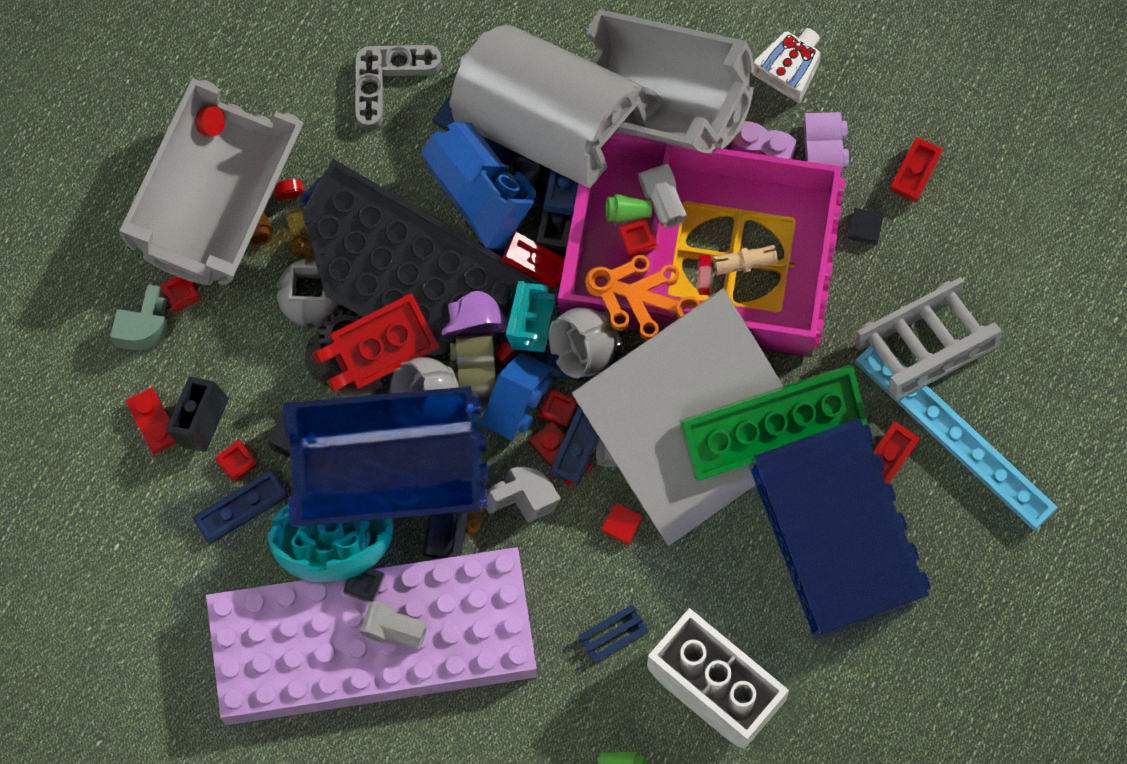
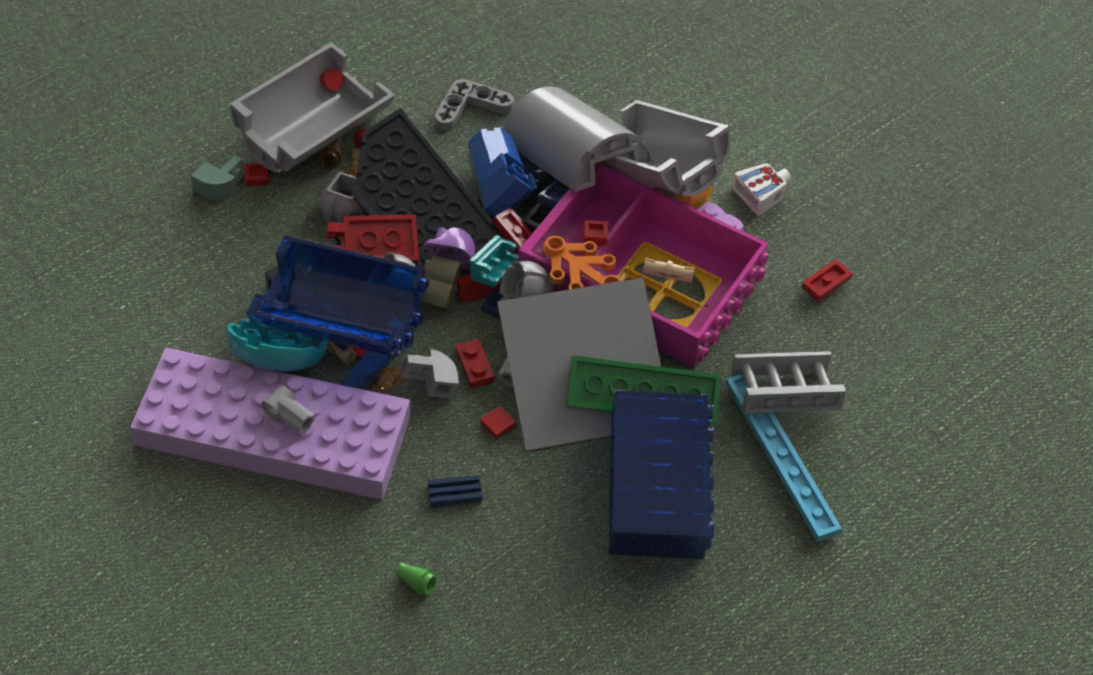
camera: 15 degrees right, 20 degrees down
red plate [125,387,177,455] -> none
black brick [165,376,229,452] -> none
dark blue tile [192,469,288,545] -> none
red tile [214,439,258,483] -> none
black tile [343,568,385,603] -> none
blue brick [480,352,553,441] -> none
red tile [539,389,578,430] -> none
dark blue tile [550,406,600,485] -> none
bright green cone [606,194,652,225] -> none
light grey piece [638,163,687,228] -> none
white brick [647,608,789,749] -> none
tile [698,255,711,295] -> none
lavender brick [804,112,849,176] -> none
black tile [848,208,884,245] -> none
red plate [859,421,920,490] -> none

